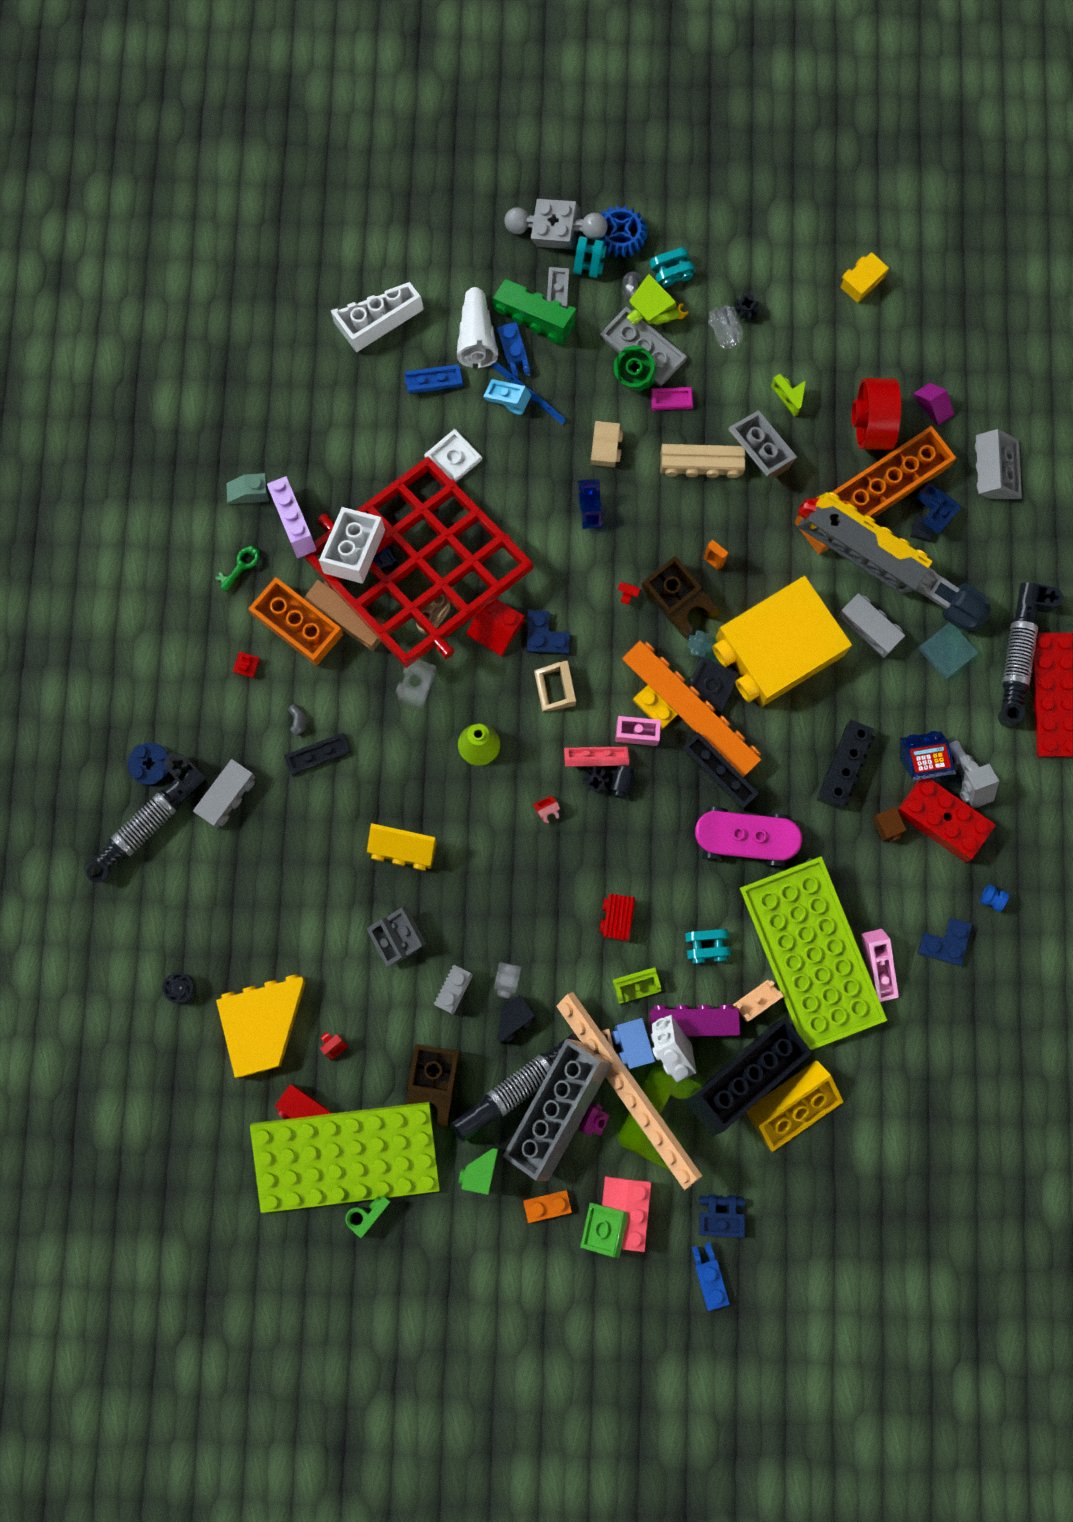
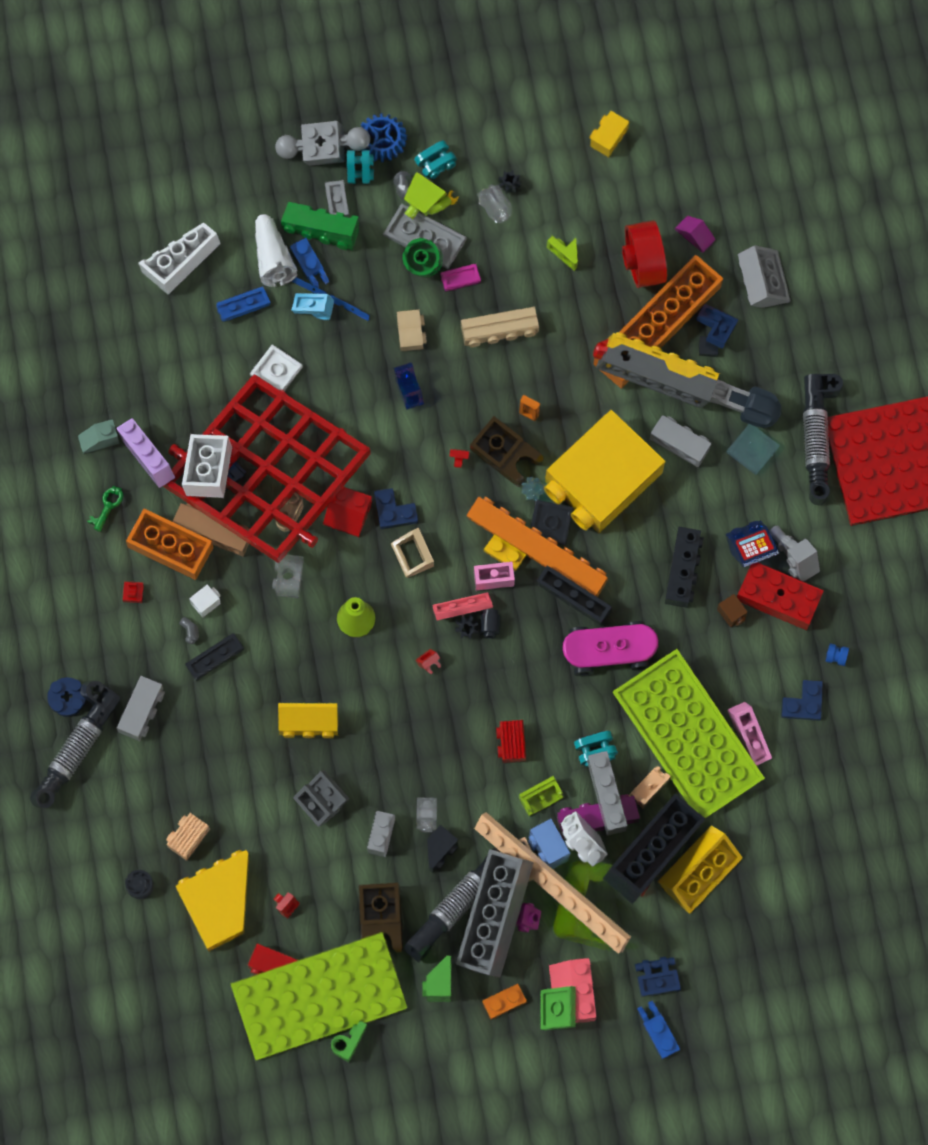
camera: 10 degrees left, 5 degrees down
light grey slope [728,410,797,479] -> none
none -> light nougat brick [166,813,210,861]
none -> white brick [189,584,221,618]
none -> light grey brick [587,751,627,836]

